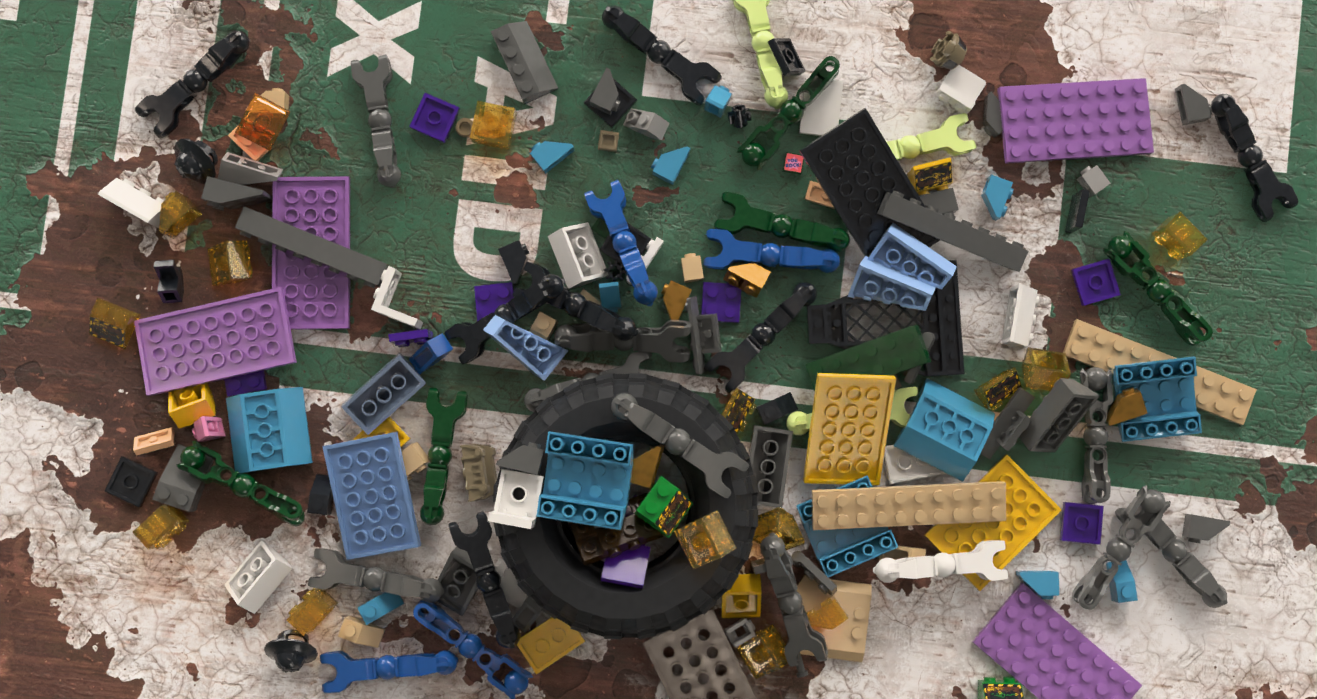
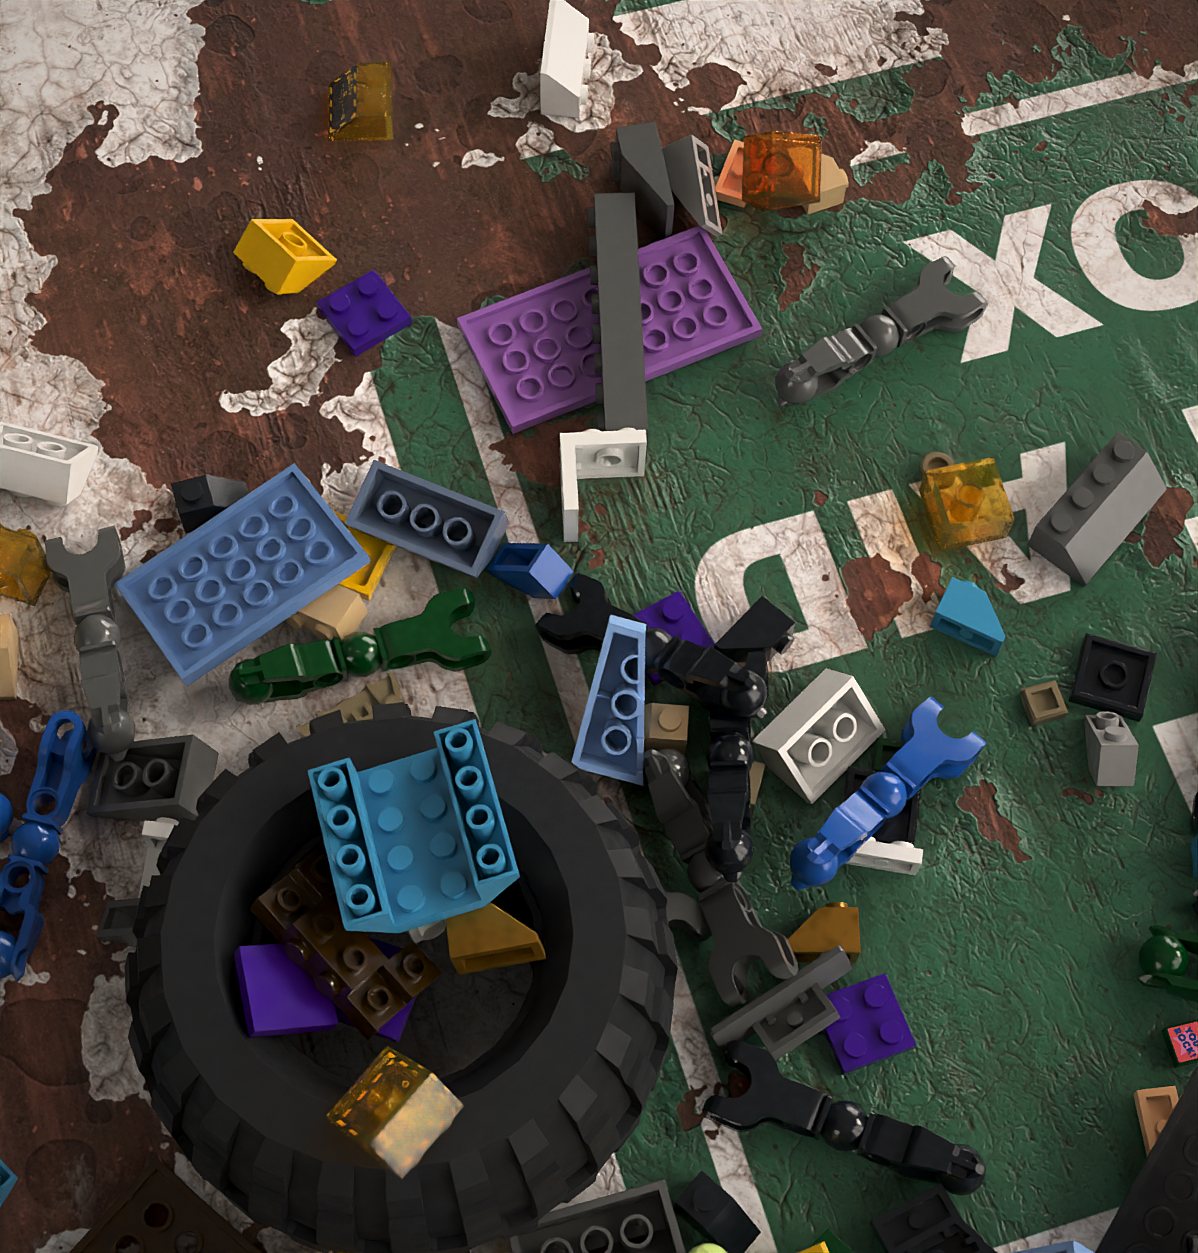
camera: 65 degrees right, 20 degrees down
black tile [105,456,158,507] -> none
light nougat plate [133,427,175,456] -> none
clear yellow brick [133,505,189,550] -> none
medium lavender plate [134,287,297,396] -> none
black piece [135,30,250,138] -> none
dark grey slope [152,444,214,512] -> none
black brick [154,260,184,303] -> none
clear yellow slope [159,191,202,239] -> none
black helmet [174,139,218,184] -> none
dark green piece [176,441,305,527] -> none
bright pink slope [192,416,226,442] -> none
clear yellow slope [208,240,253,286] -> none
dark azure slope [226,387,313,474] -> none
dark azure slope [357,592,405,625] -> none
dark purple plate [388,329,433,347] -> none
dark purple plate [409,93,460,143] -> none
black piece [448,511,521,649] -> none
white bracket [488,469,544,529] -> none
dark grey slope [496,442,545,475] -> none
yellow plate [517,617,585,675] -> none
dark grey slope [590,67,621,115] -> none
dark azure slope [599,282,622,313] -> none
black gear [603,259,626,282] -> none
dark grey piece [611,393,749,498] -> none
green slope [634,476,693,538] -> none
dark azure slope [651,147,690,185] -> none
tan brick [681,253,704,283] -> none
blue piece [703,229,840,273] -> none
dark green piece [714,192,850,252] -> none
slope [721,388,757,434] -> none
slope [723,263,770,298] -> none

